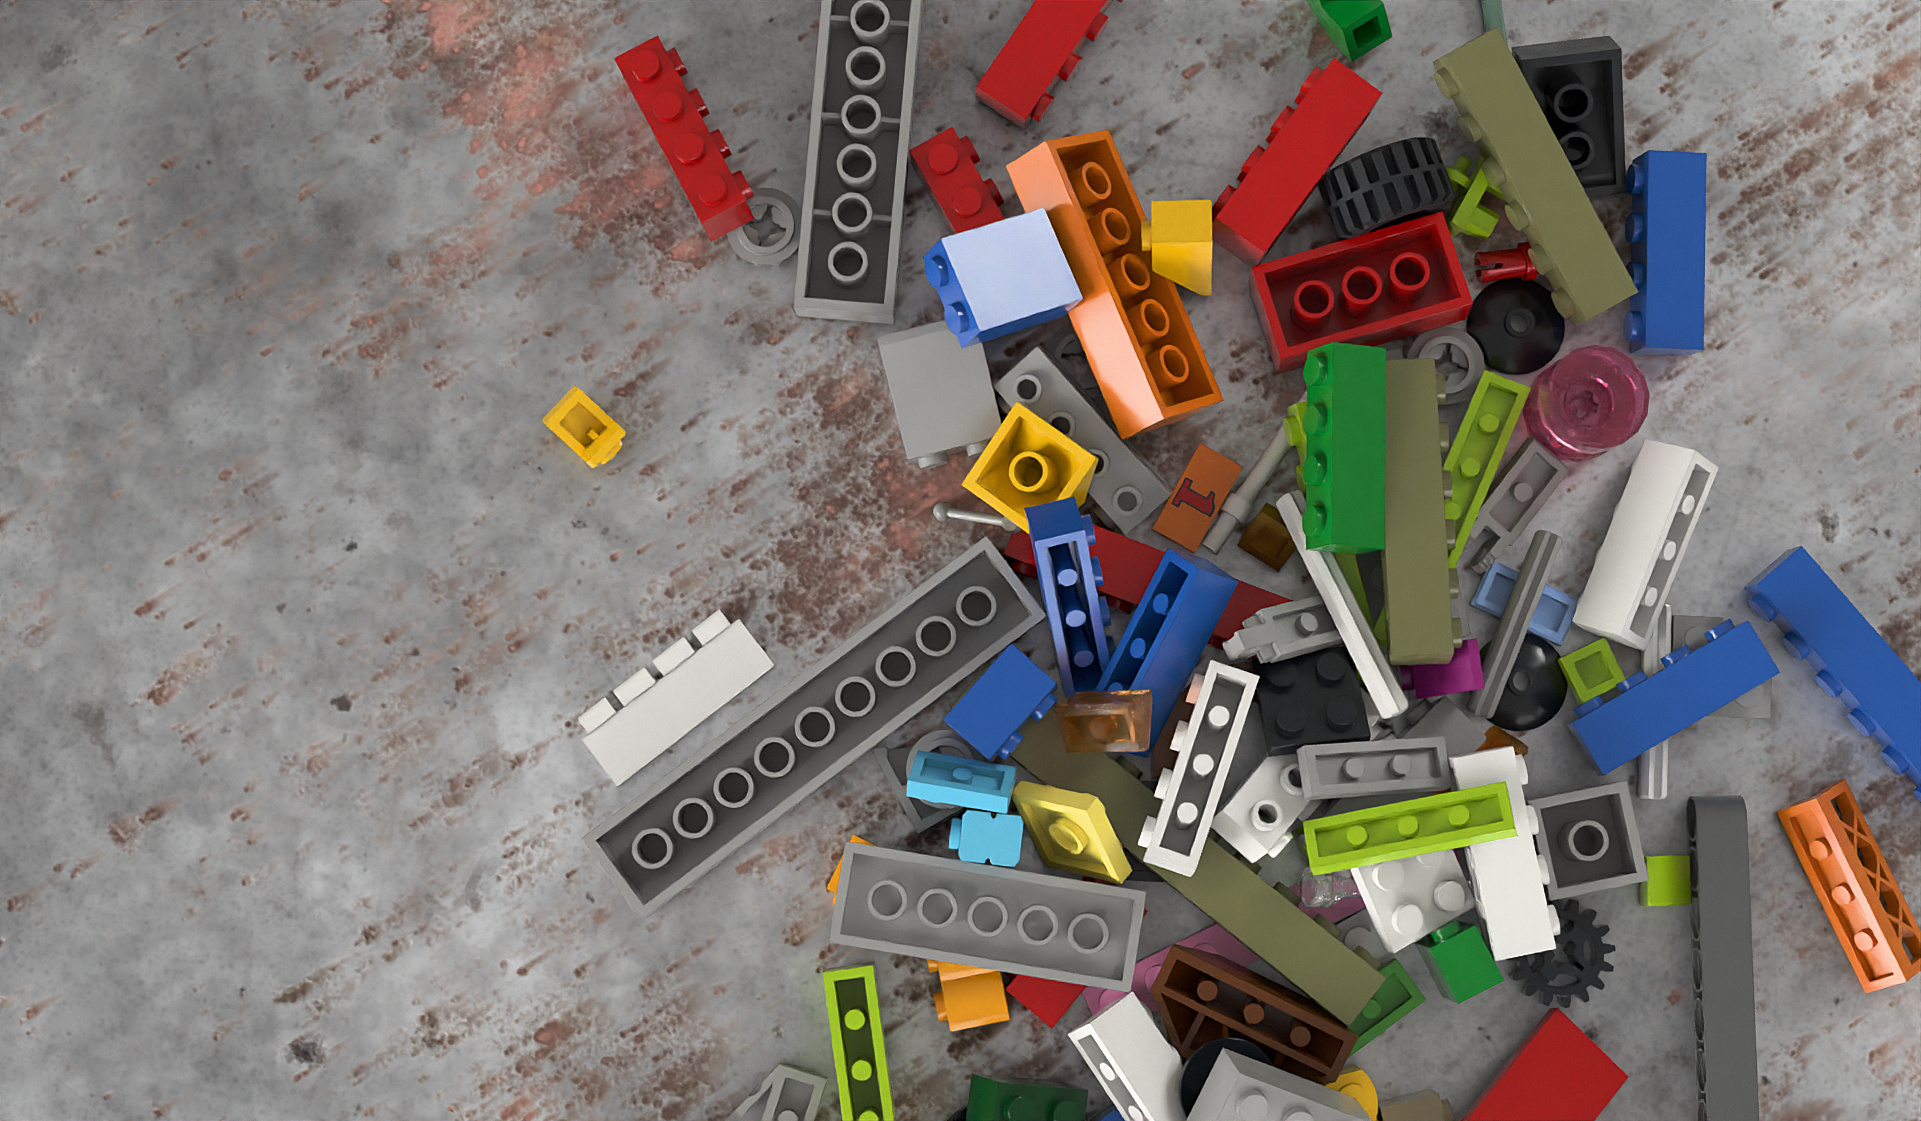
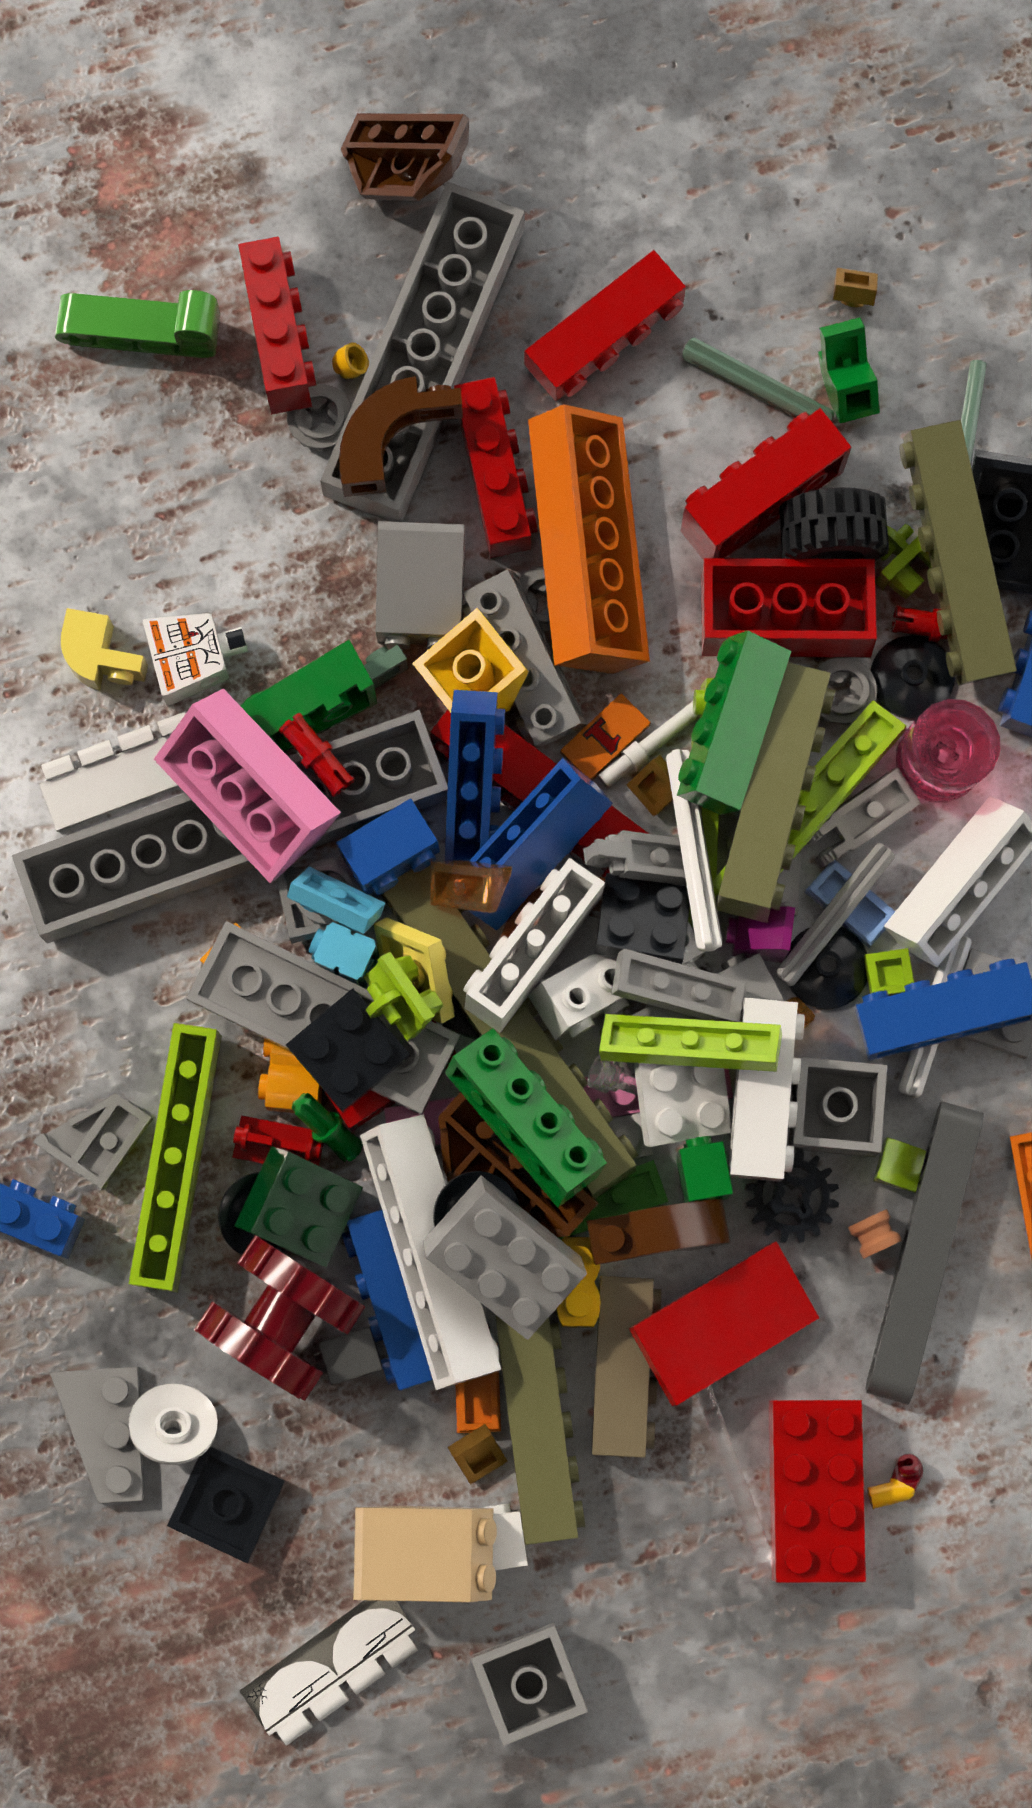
camera: 15 degrees right, 5 degrees down
yellow bracket [541,385,626,468] -> none
brick [923,208,1083,349] -> none
light grey hinge [933,502,1022,534] -> none
yellow slope [1141,200,1212,296] -> none
none -> bright green beam [55,290,221,358]
none -> light yellow brick [61,608,148,691]
none -> white torso [142,613,248,706]
none -> bright pink slope [154,688,341,883]
none -> red hinge [232,1115,324,1166]
none -> green wedge [240,640,378,753]
none -> red pin [279,713,355,797]
none -> black plate [286,988,410,1113]
none -> green axle [292,1093,363,1162]
none -> yellow hinge [332,342,369,379]
none -> reddish brown arch [339,376,463,497]
none -> lime hips [363,952,443,1041]
none -> sand green plate [364,645,408,689]
none -> green brick [445,1028,607,1208]
none -> reddish brown arch [587,1199,731,1265]
none -> sand green axle [682,337,834,421]
none -> nougat wheel [848,1209,902,1259]

